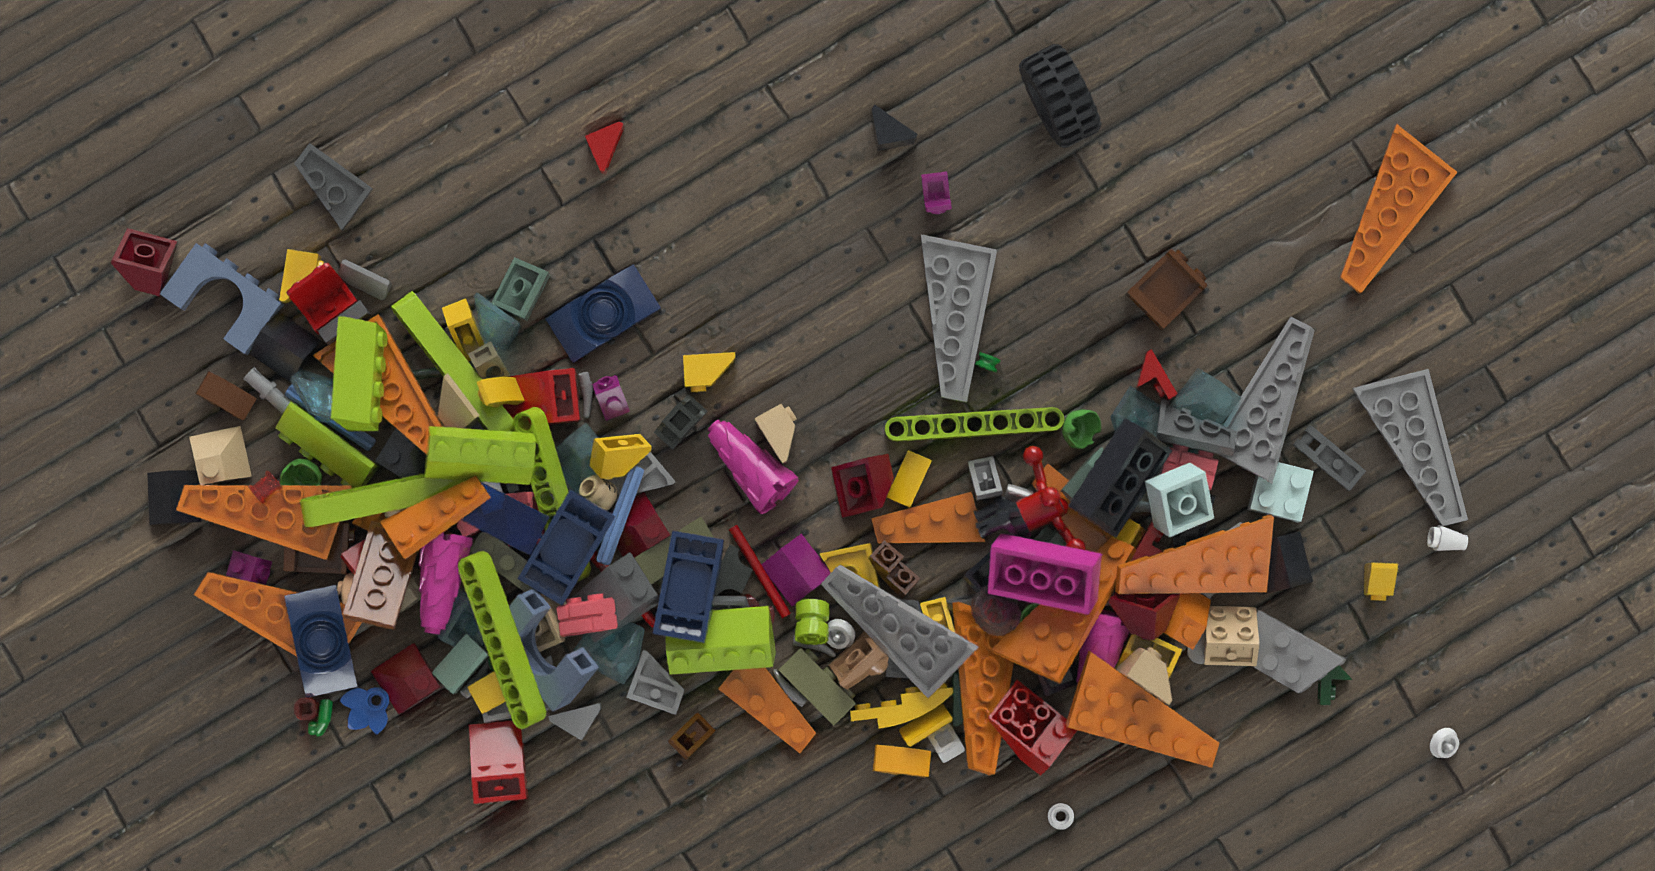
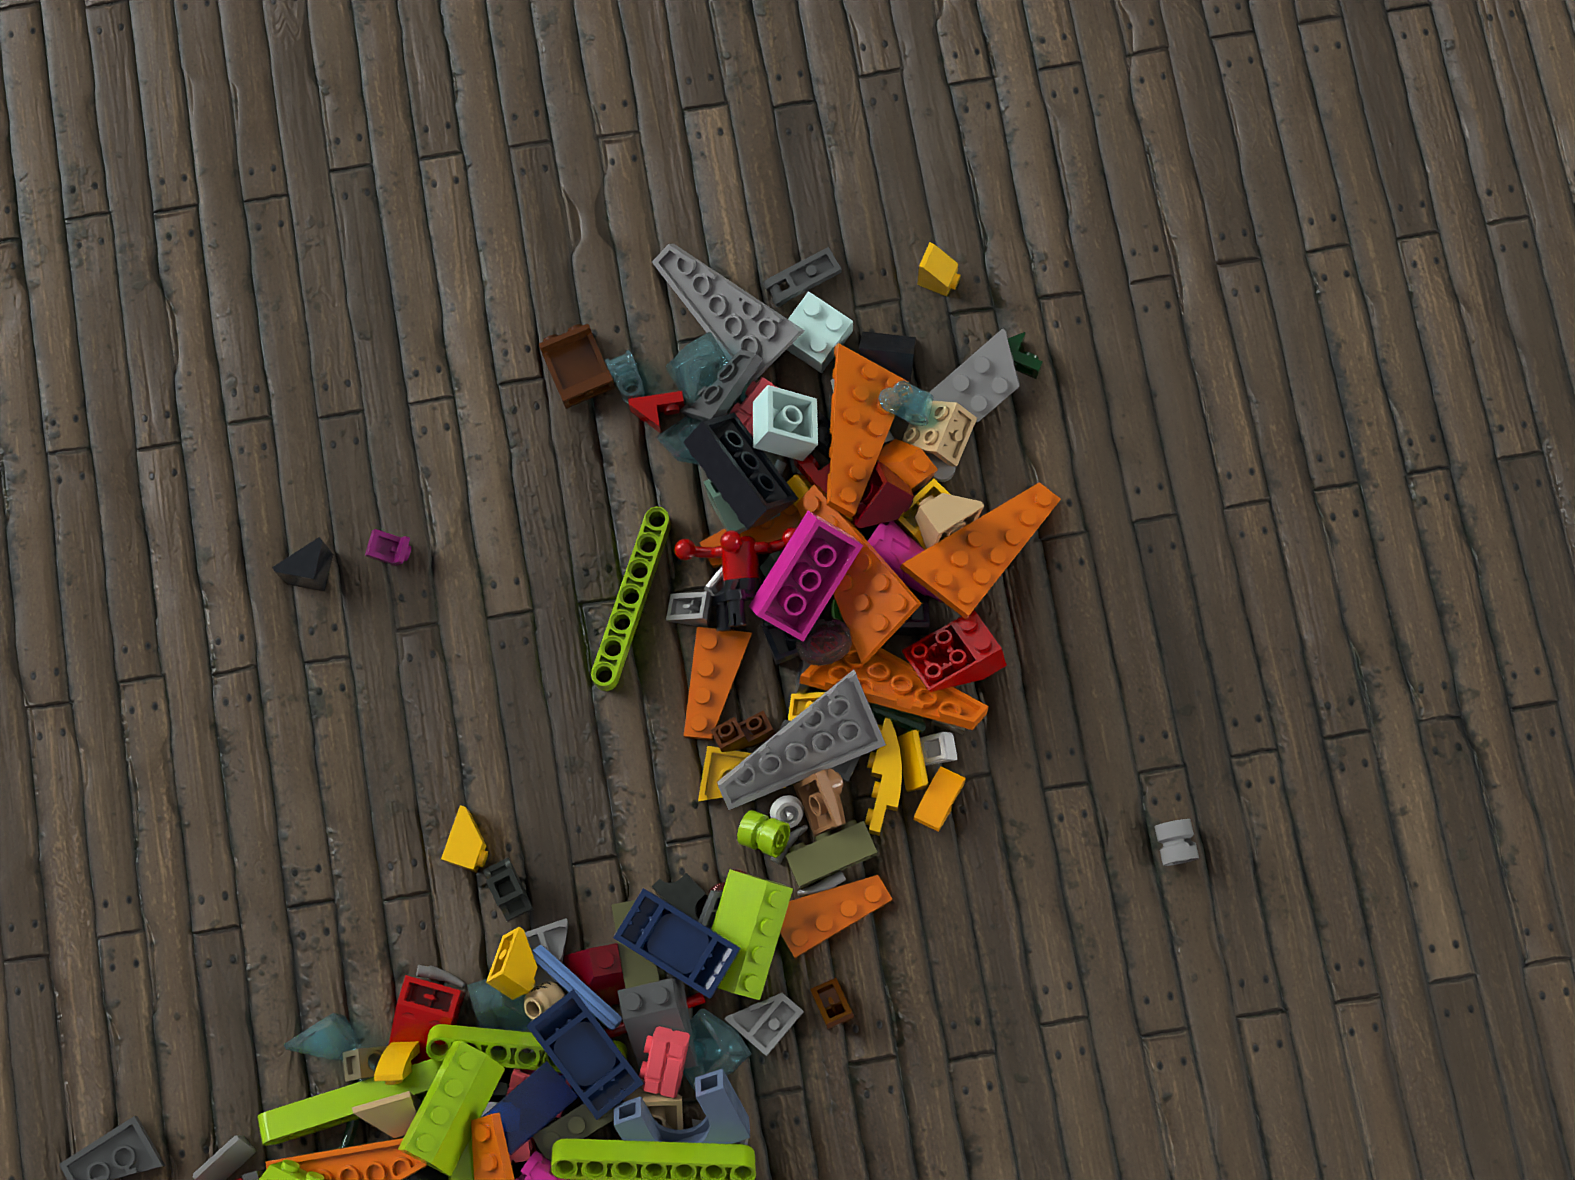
camera: 60 degrees left, 10 degrees down
yellow slope [442,298,485,362] -> none
sand green slope [491,257,550,321] -> none
dark blue slope [546,264,661,363] -> none
light grey slope [549,703,602,740] -> none
red slope [585,122,625,174] -> none
magenta bracket [593,375,630,421] -> none
dark pink cone [708,420,799,514] -> none
red bar [729,525,791,619] -> none
tan slope [755,404,797,465] -> none
magenta slope [761,534,831,606] -> none
dark red slope [831,454,894,518] -> none
yellow slope [887,450,932,508] -> none
light grey wing [921,235,997,403] -> none
green bush [975,352,1001,373] -> none
black tyre [1019,44,1101,148] -> none
white plate [1048,803,1074,830] -> none
bright green hair [1062,409,1101,449] -> none
orange wing [1340,124,1458,294] -> none
light grey wing [1352,369,1468,526] -> none
white cone [1427,525,1468,551] -> none
white hat [1430,728,1459,758] -> none
none -> clear light blue piece [604,349,645,404]
none -> clear light blue piece [879,381,934,426]

